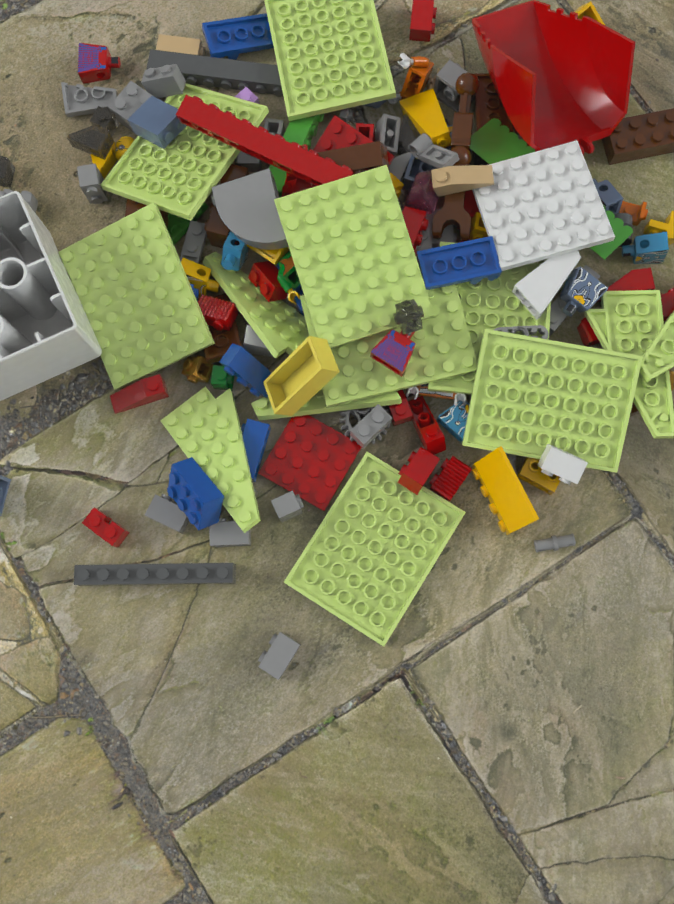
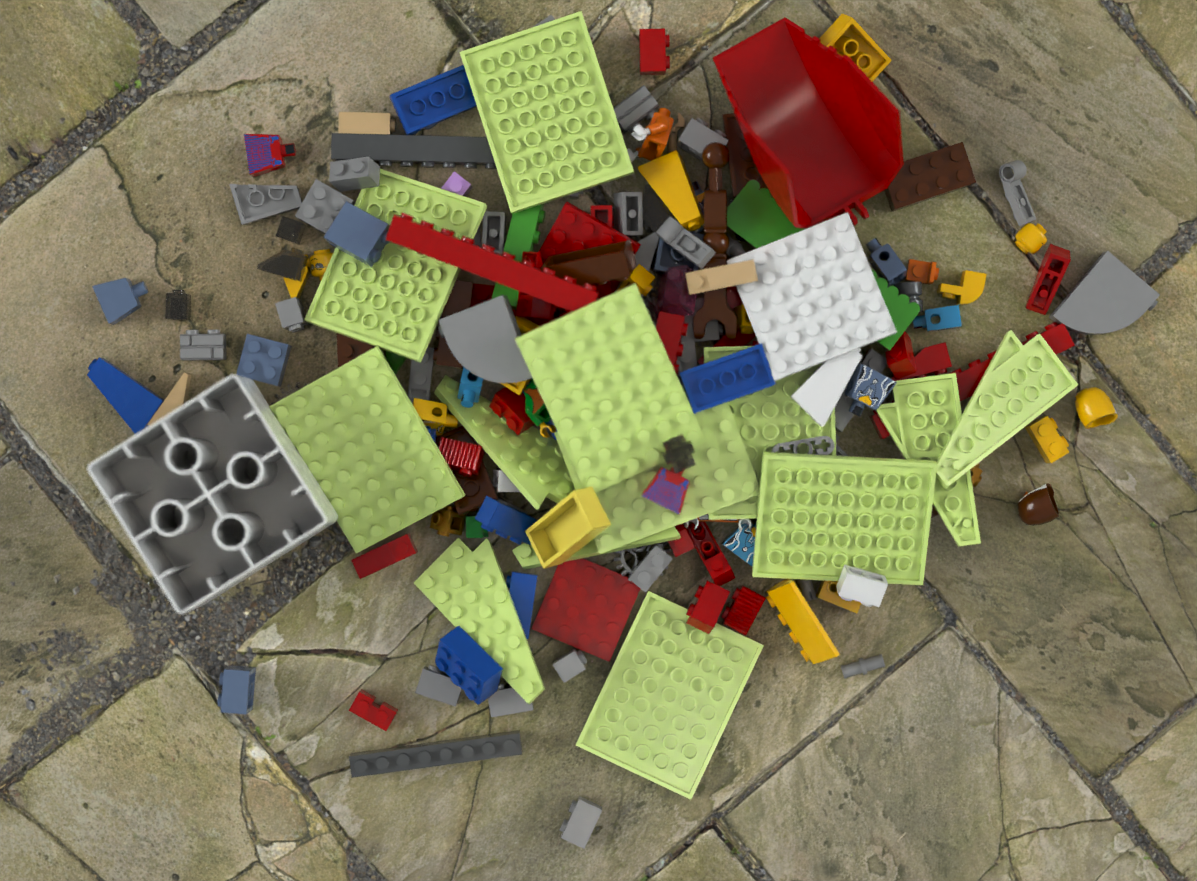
camera: 10 degrees left, 10 degrees up
none -> sand blue brick [236,334,292,387]
none -> light grey brick [613,85,659,133]
none -> red brick [885,331,917,379]

